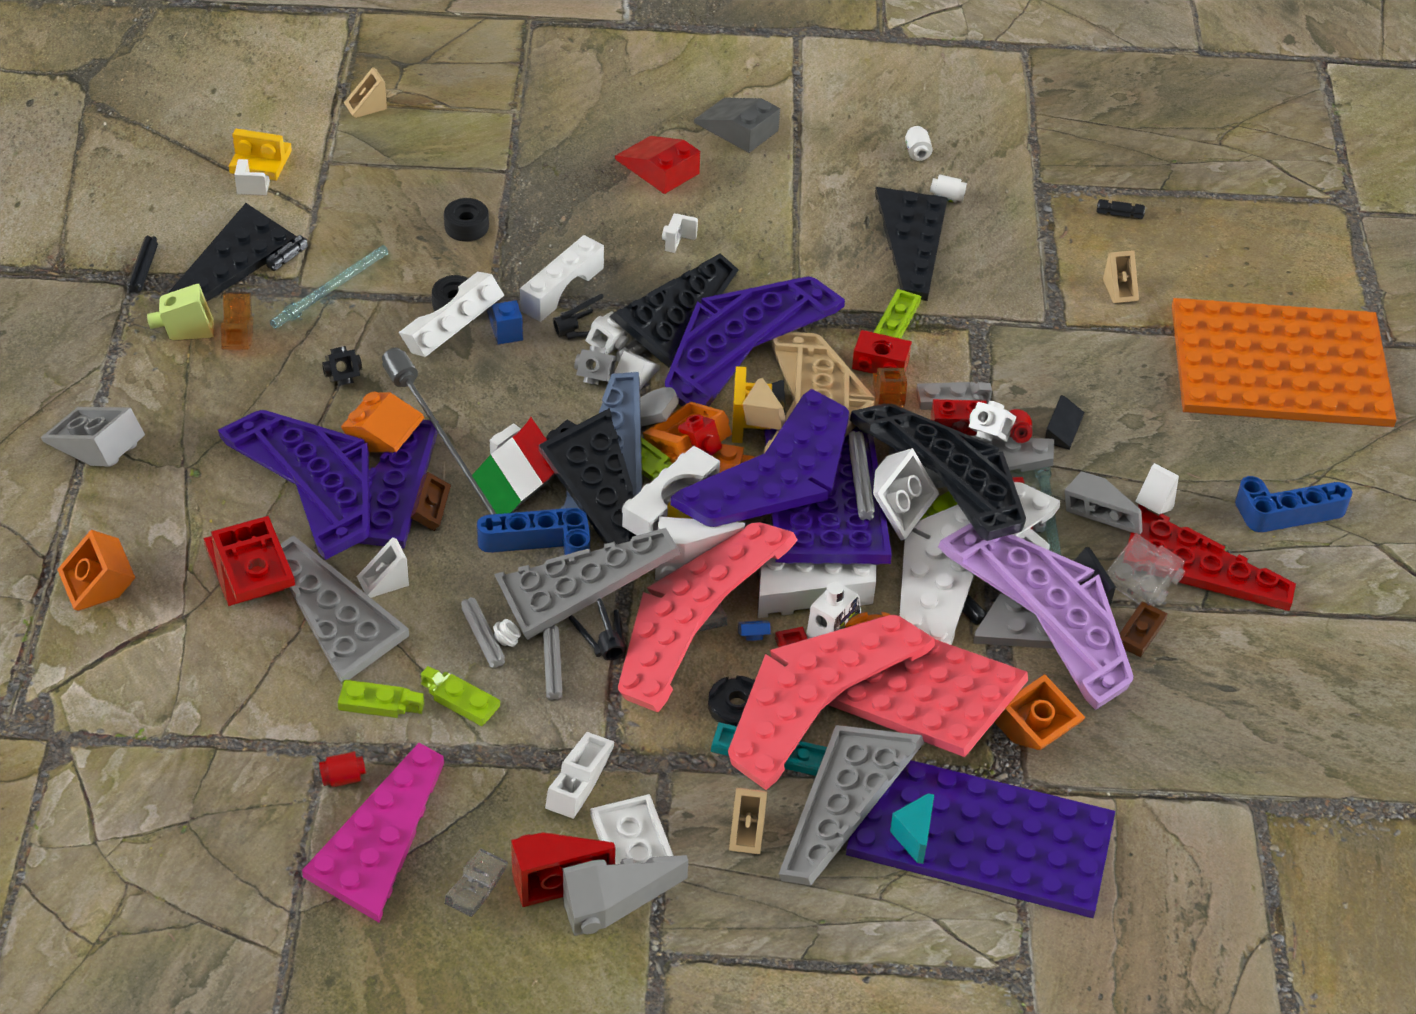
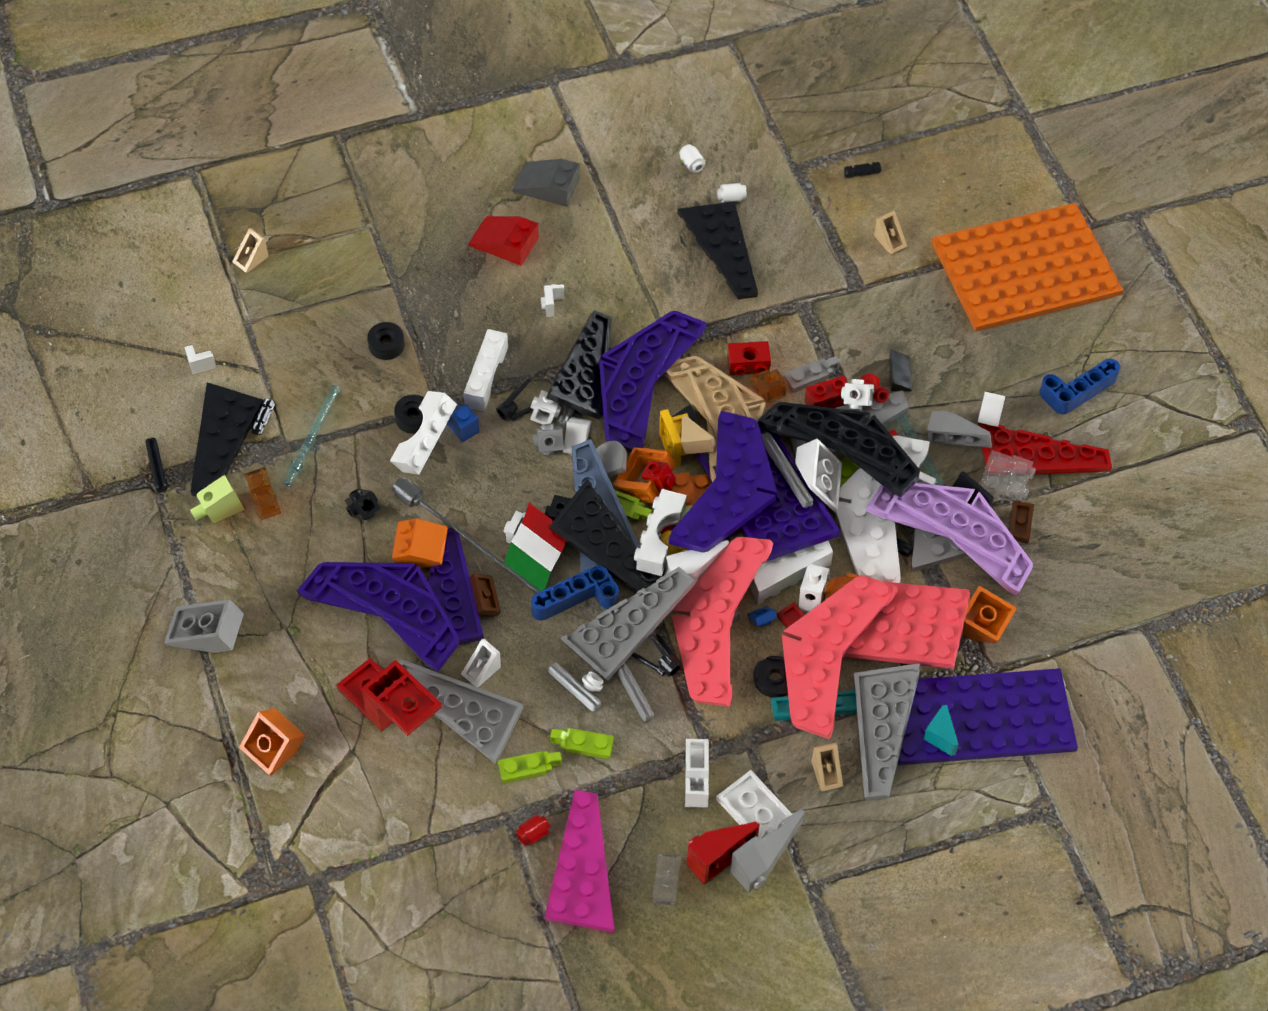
camera: 20 degrees left, 10 degrees up
yellow bracket [229,128,292,181] -> none
lime tile [874,289,921,339] -> none

